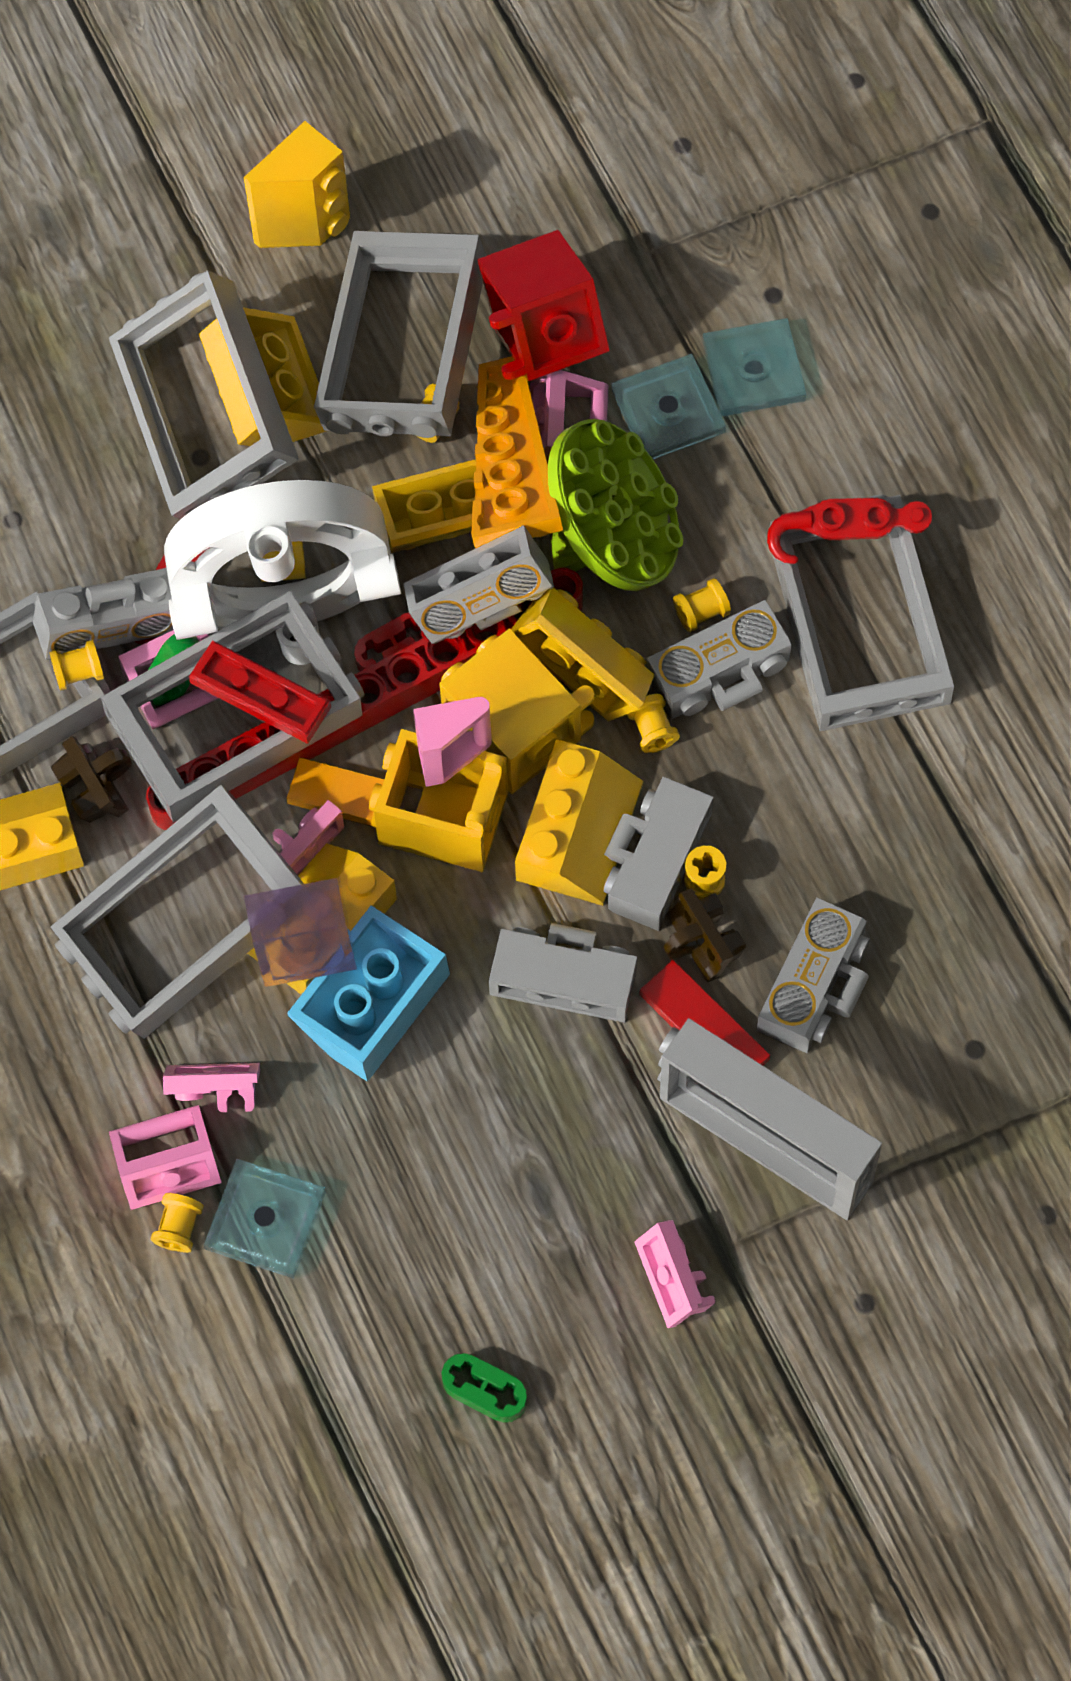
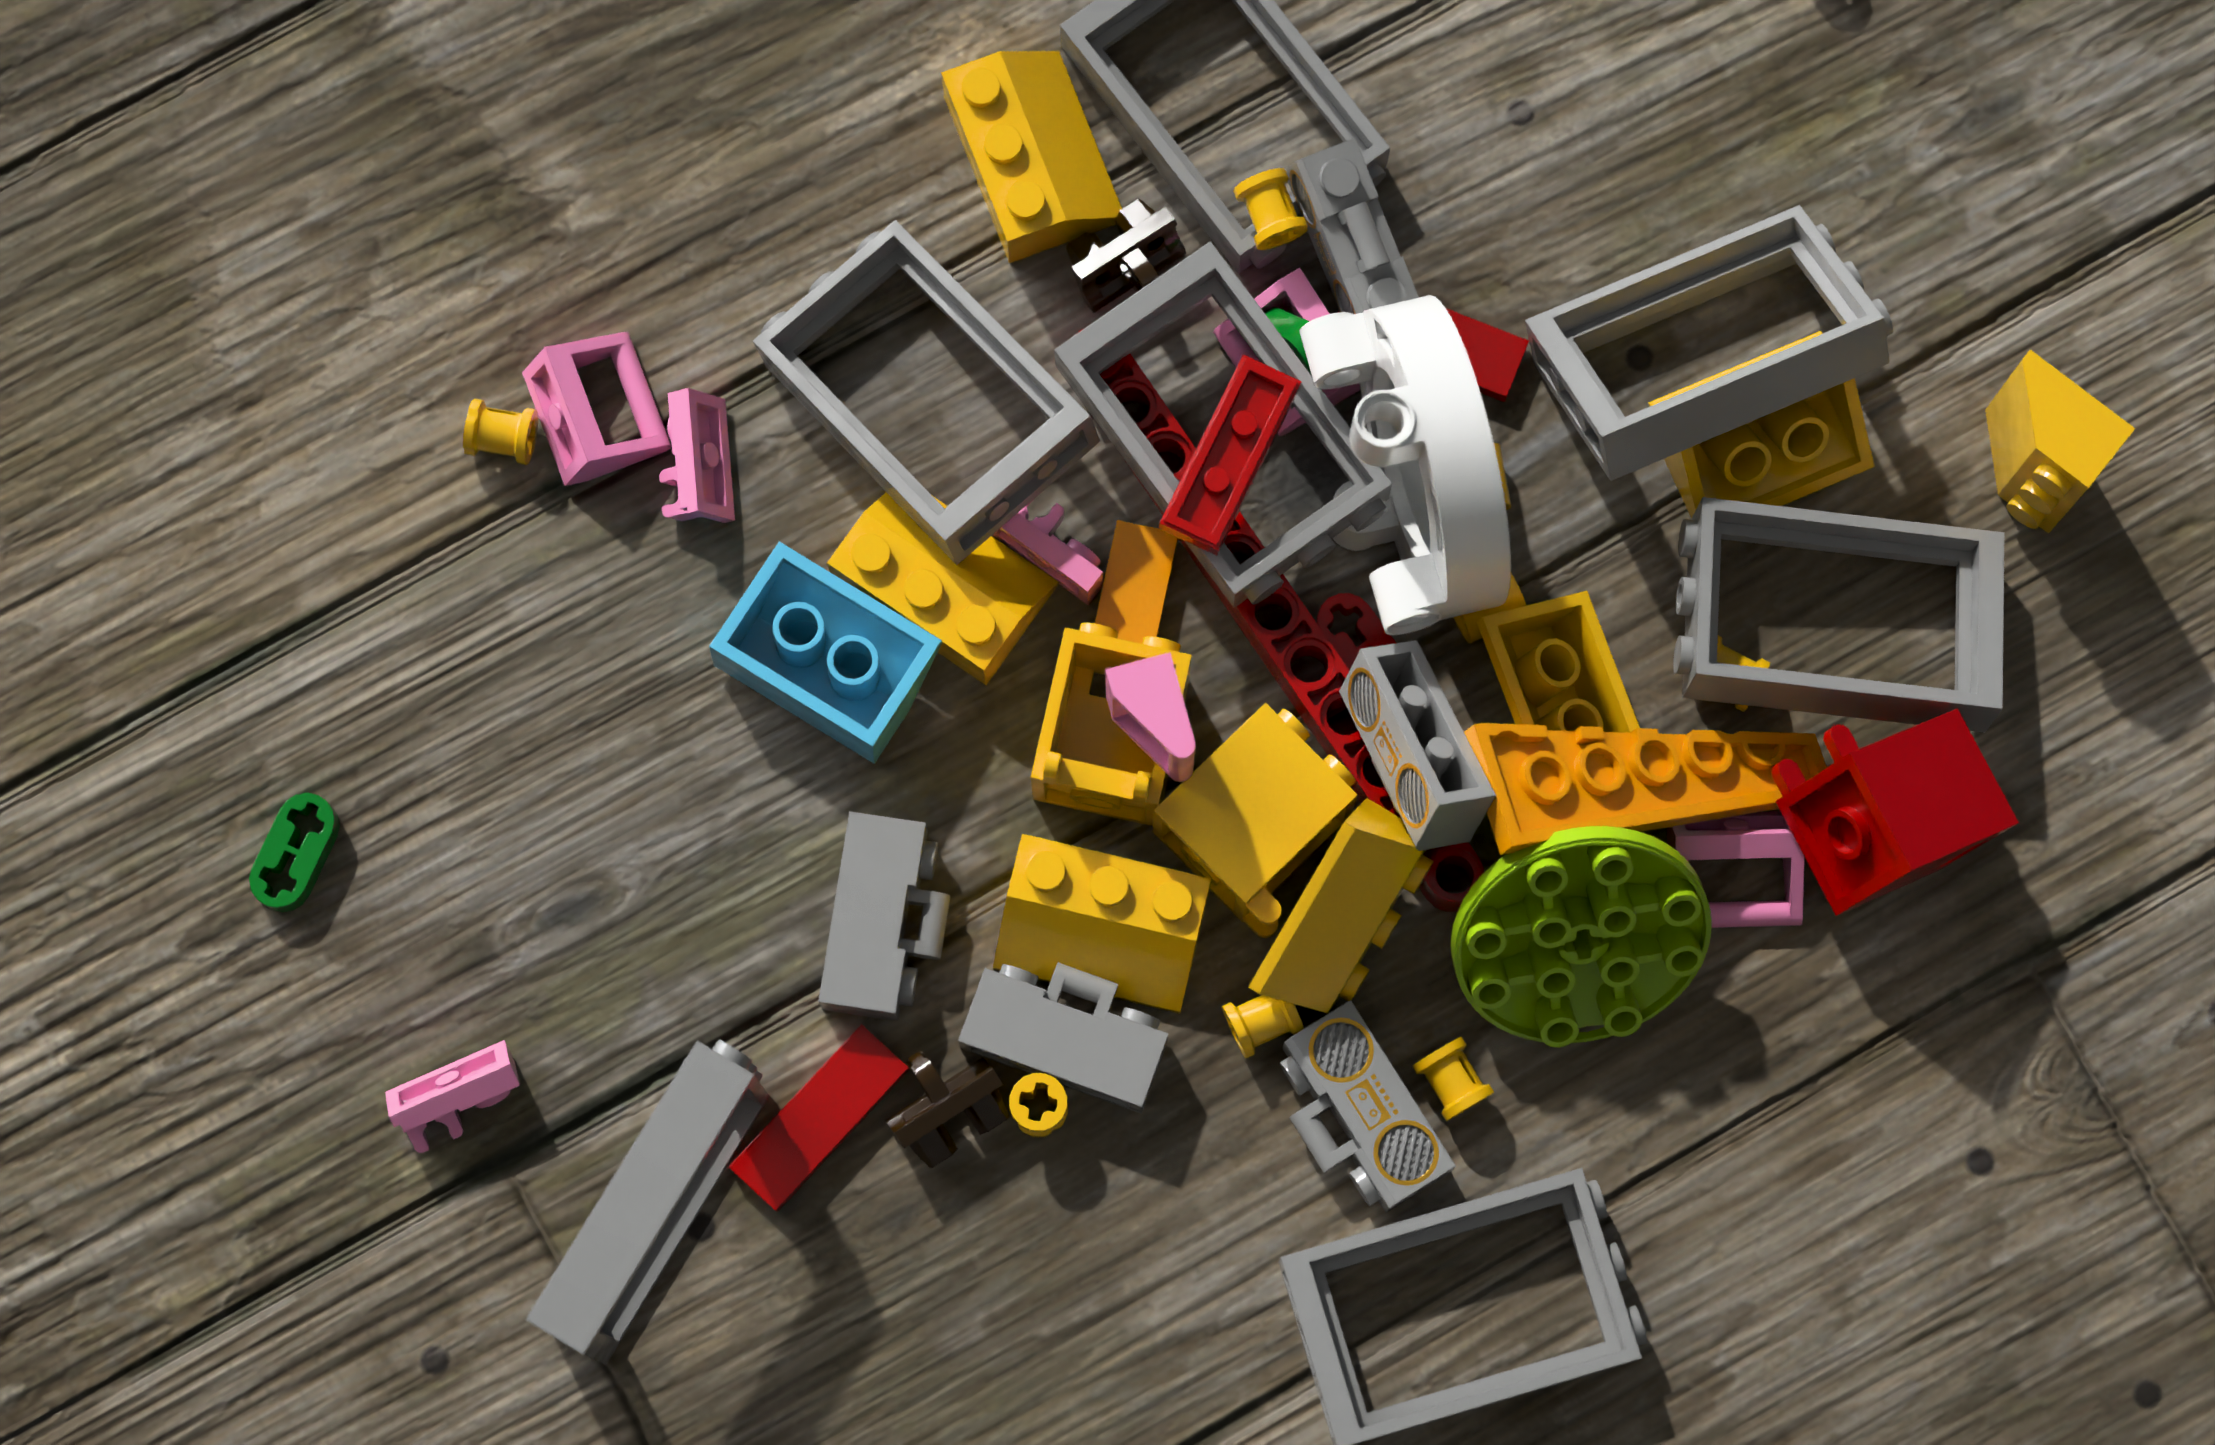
camera: 85 degrees right, 10 degrees up
clear light blue tile [204,1159,326,1279] -> none
slope [244,877,357,987] -> none
clear light blue tile [611,354,726,459] -> none
clear light blue tile [702,318,806,417] -> none
light grey piece [757,897,870,1053] -> none
red piece [767,498,932,564] -> none

